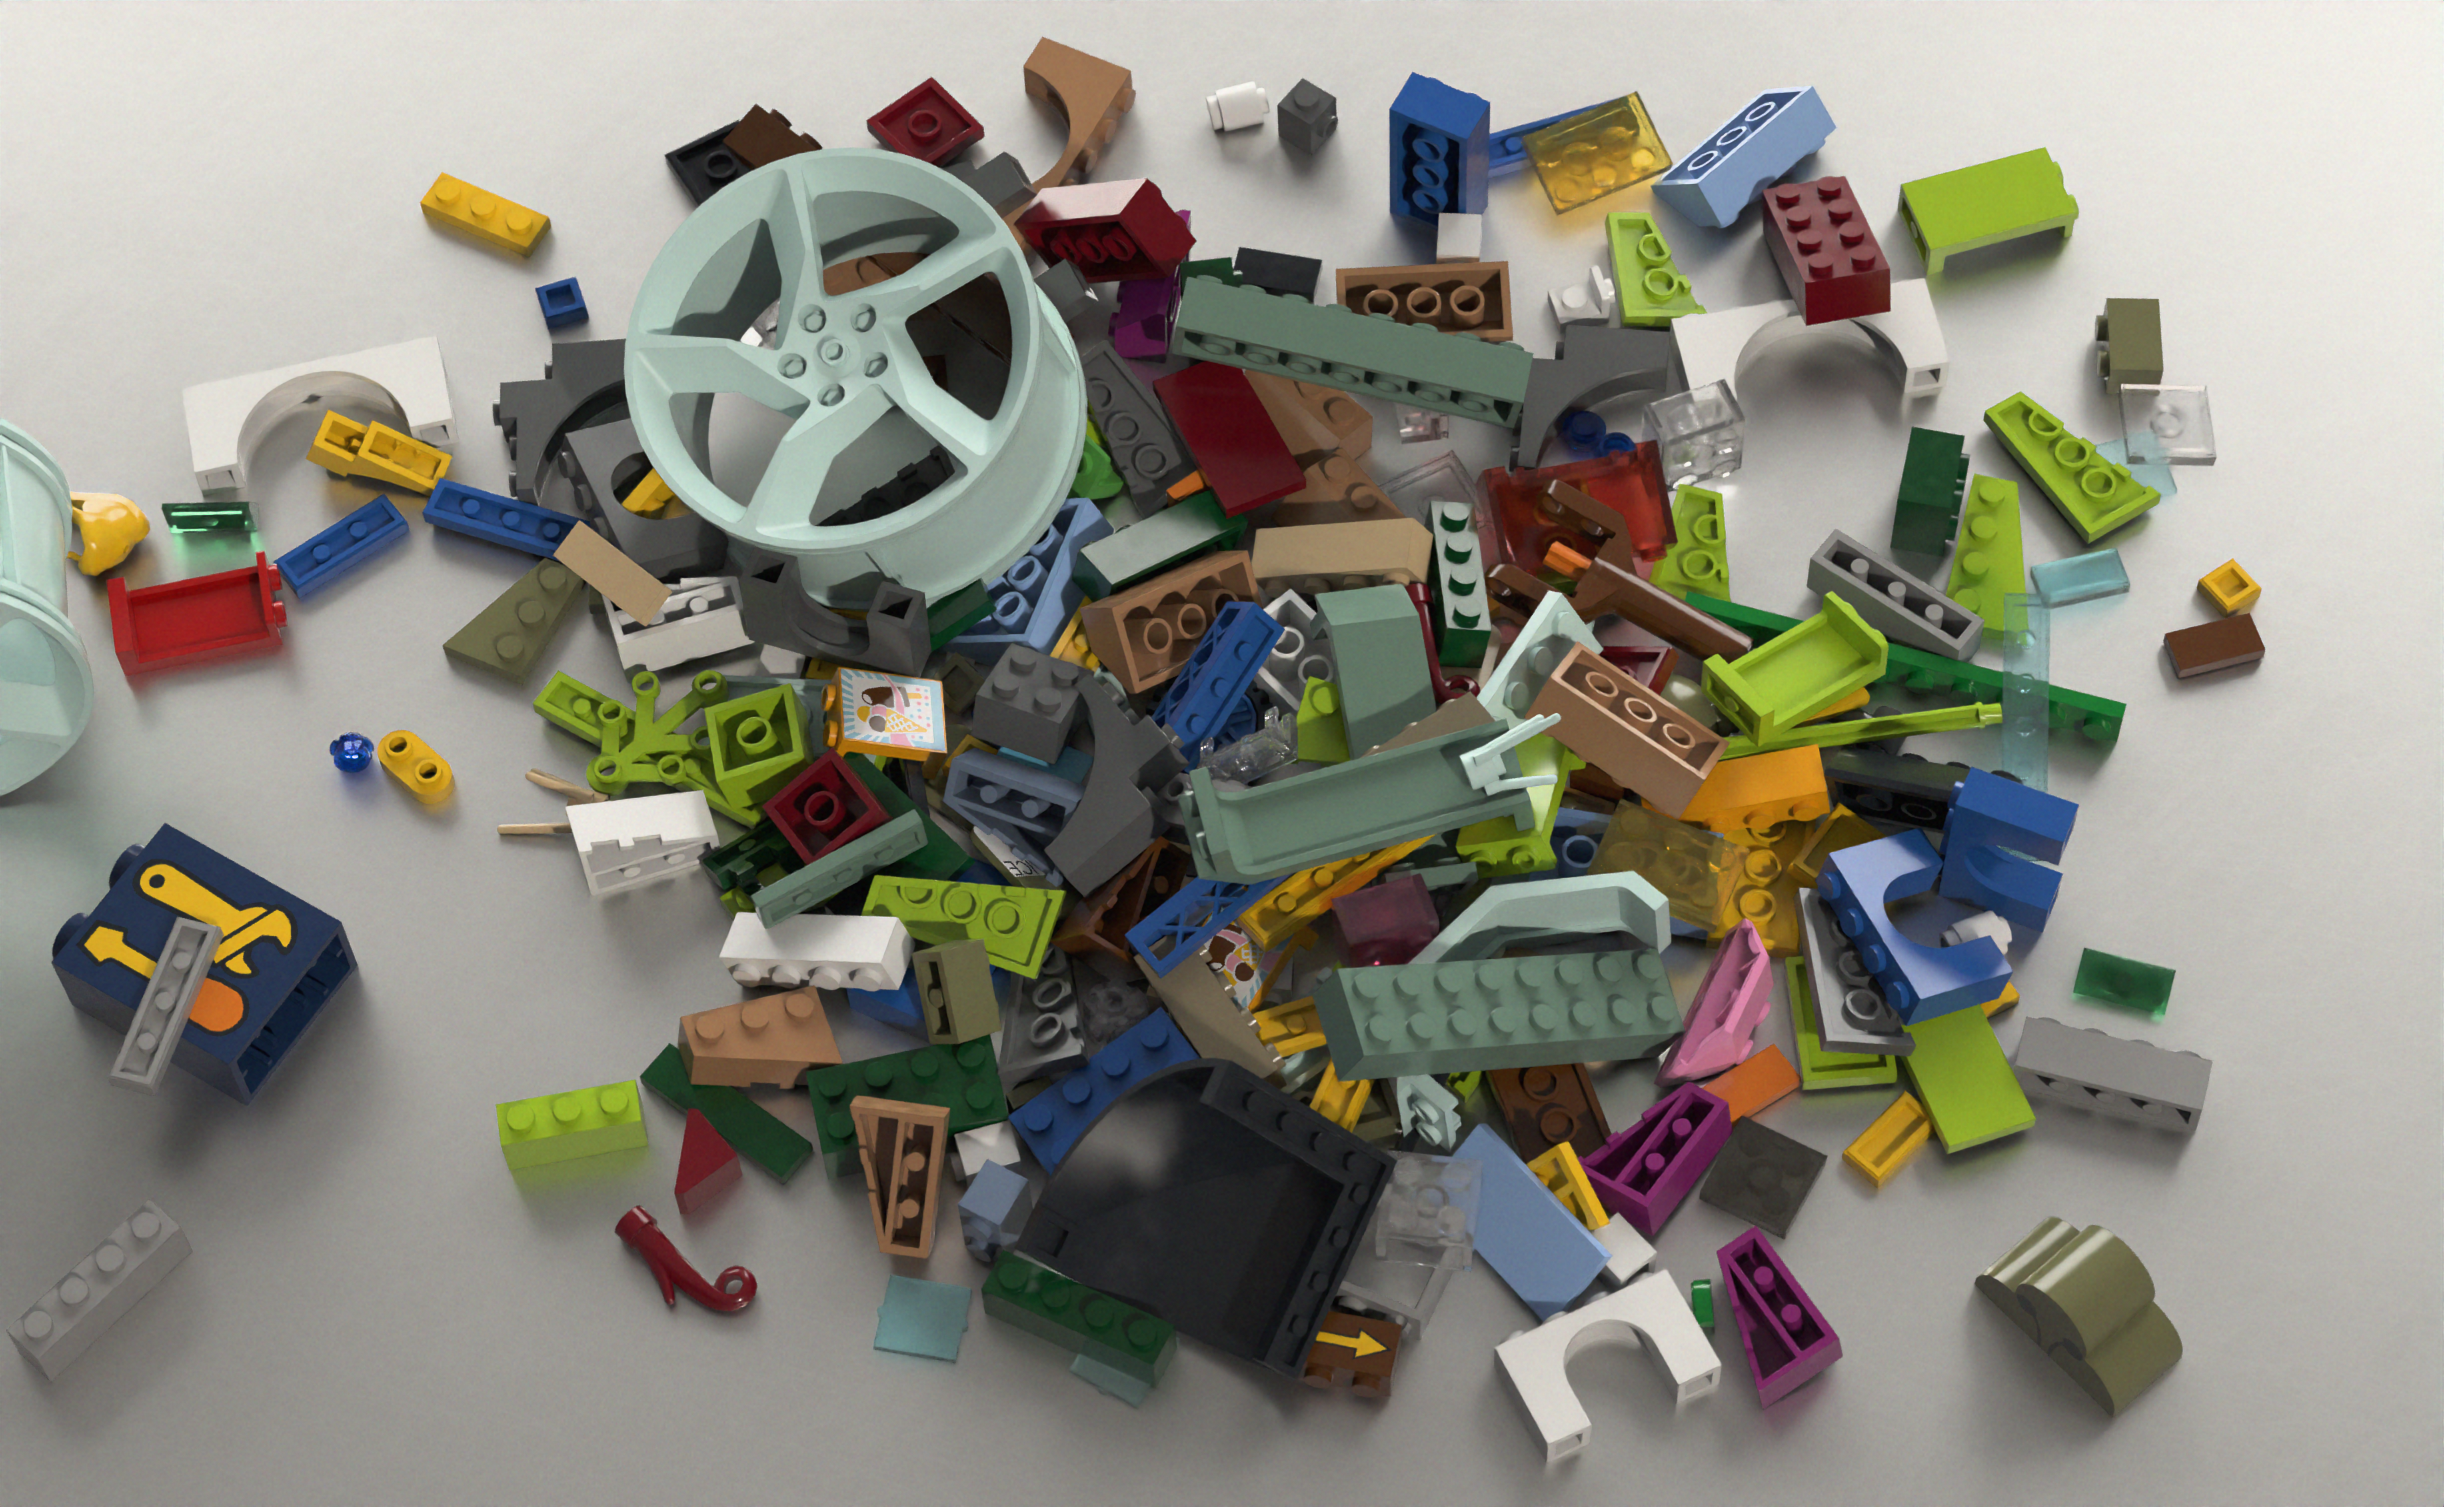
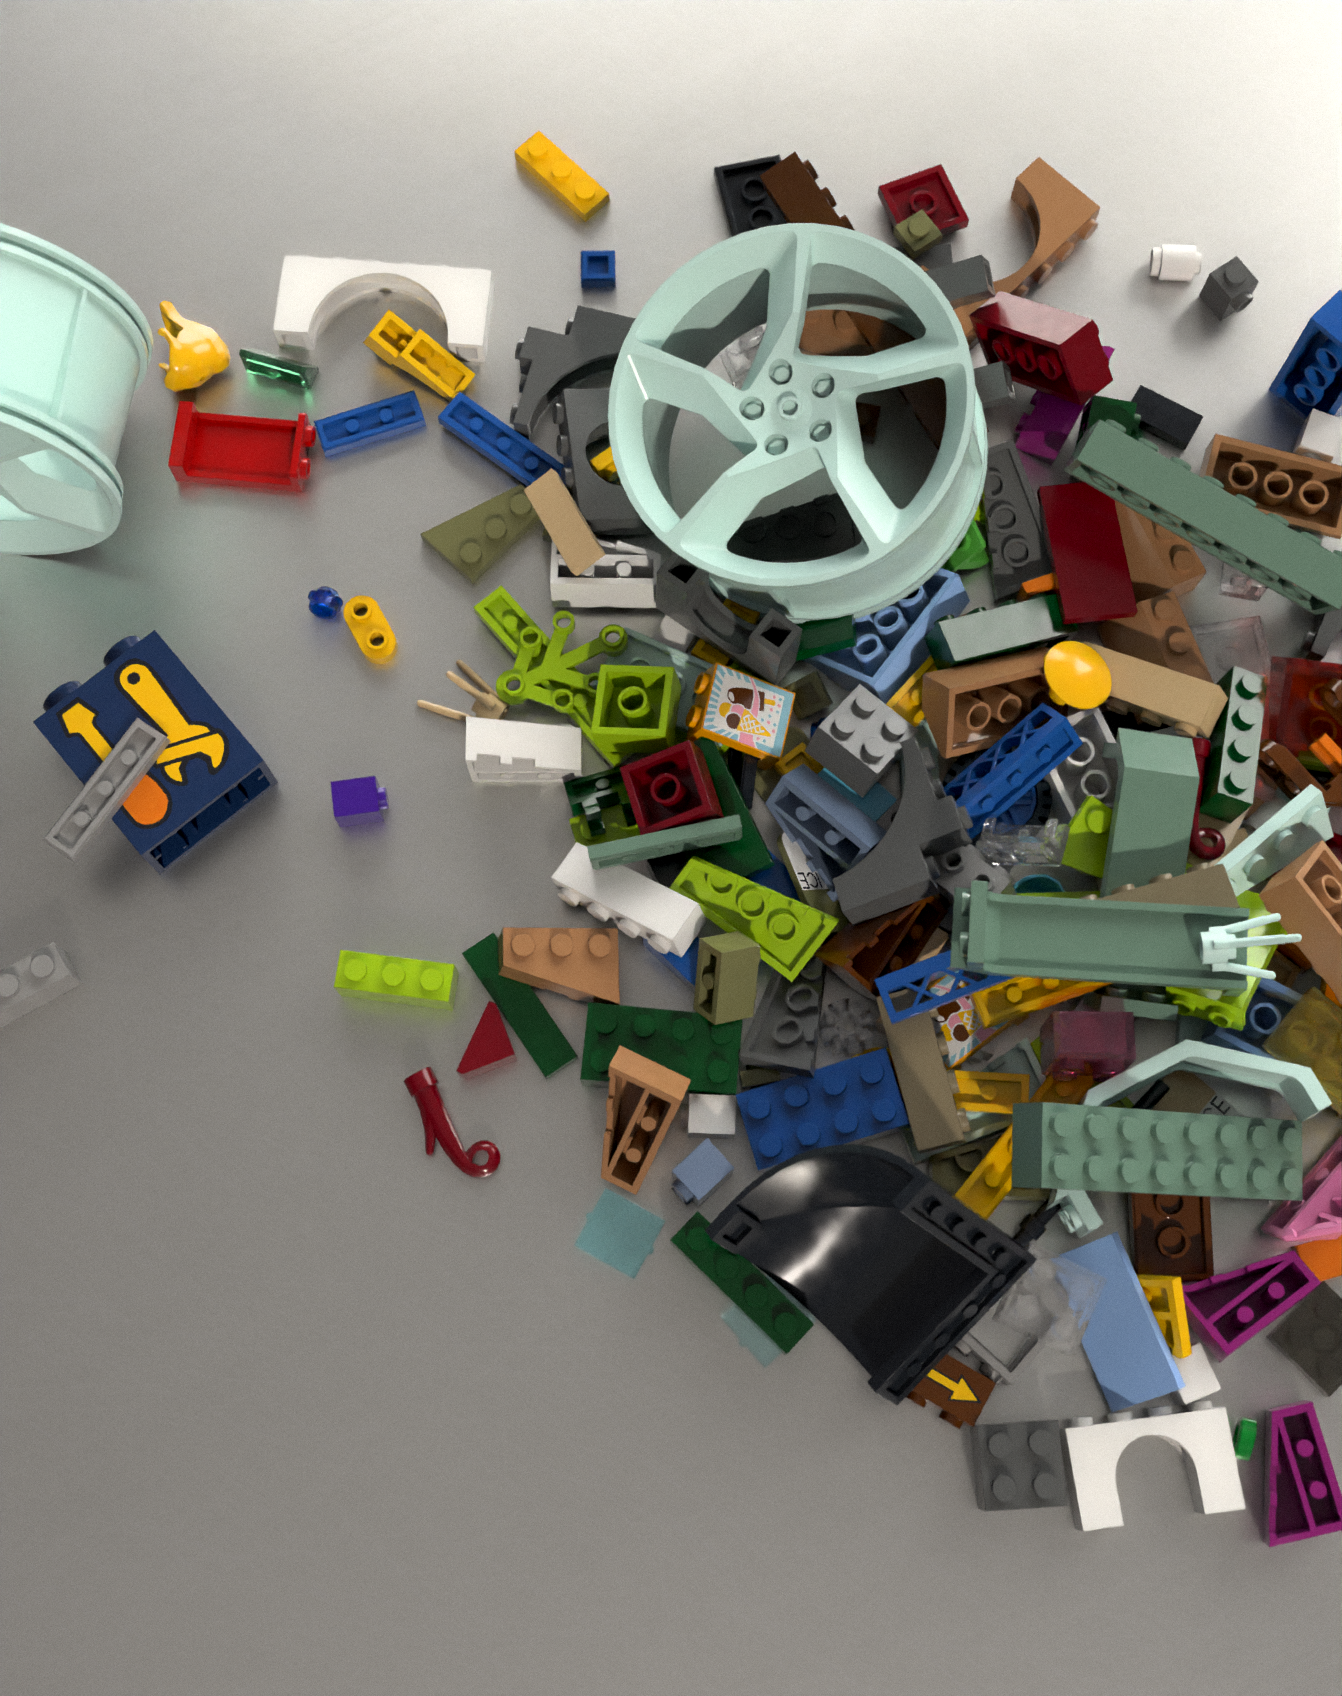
camera: 15 degrees right, 15 degrees up
none -> dark purple brick [330,776,389,828]
none -> olive plate [893,209,943,259]
none -> dark grey brick [970,1420,1068,1511]
none -> yellow dish [1043,641,1112,709]

